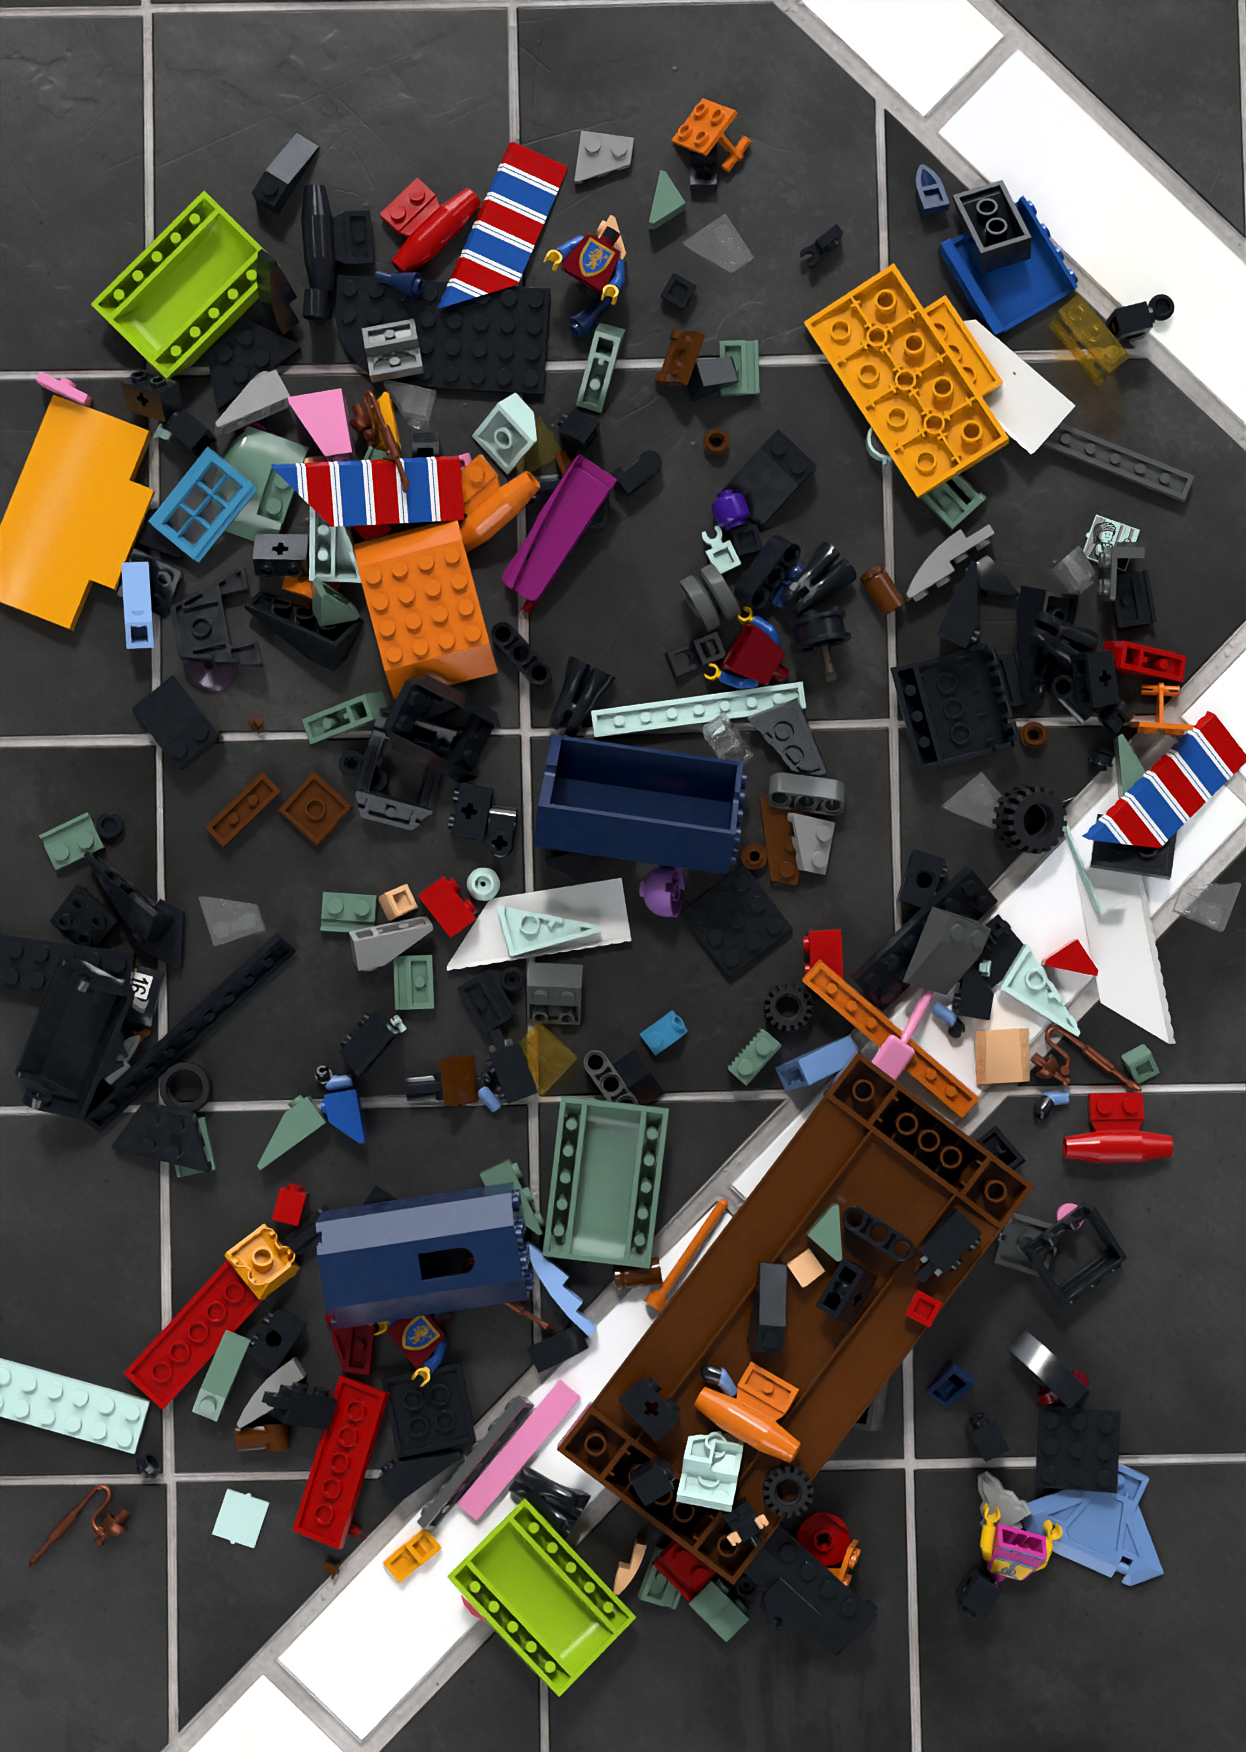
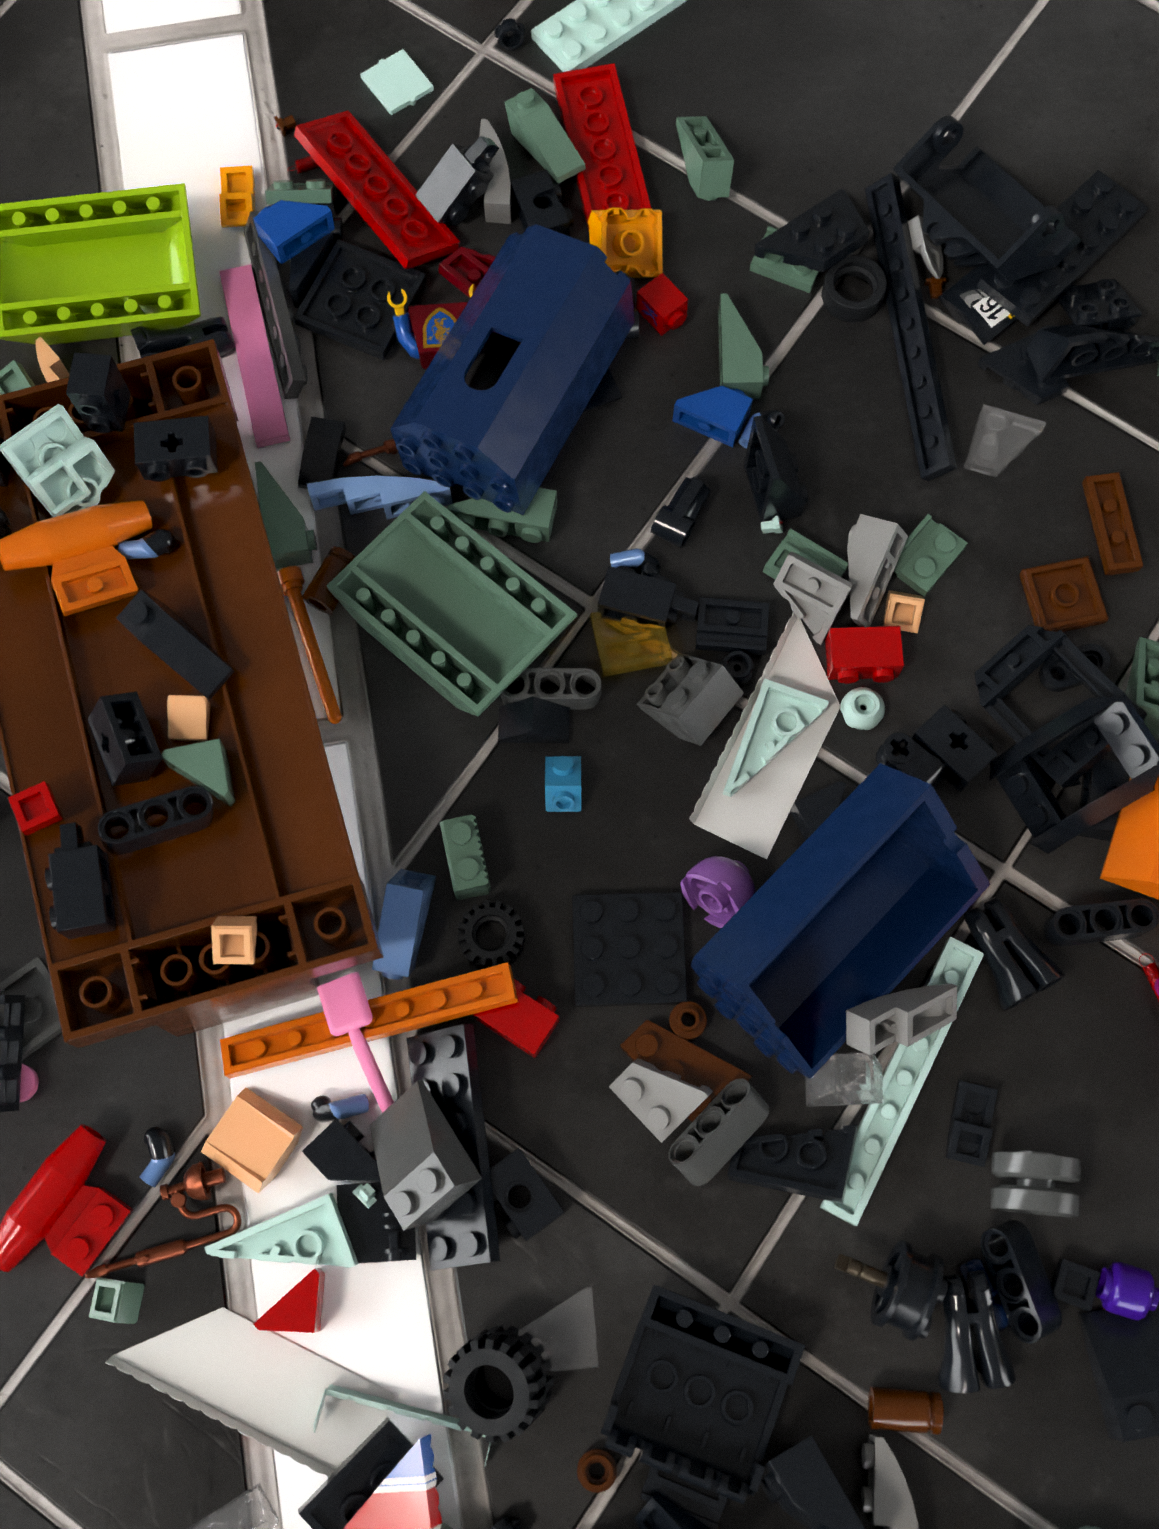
camera: 125 degrees right, 15 degrees down
reddish brown piece [235,1420,290,1452] -> none
reddish brown piece [440,1054,478,1107] -> none
light aqua plate [702,525,741,575] -> none
dark red torso [704,606,789,688] -> none
black slope [976,1126,1026,1170] -> none
none -> light nougat slope [211,916,257,964]
none -> blue slope [253,200,335,265]
none -> sand green slope [254,461,317,569]
none -> sand green plate [265,179,337,204]
none -> sand green slope [676,116,734,201]
none -> light grey wing [773,551,853,645]
none -> light grey slope [846,983,957,1055]

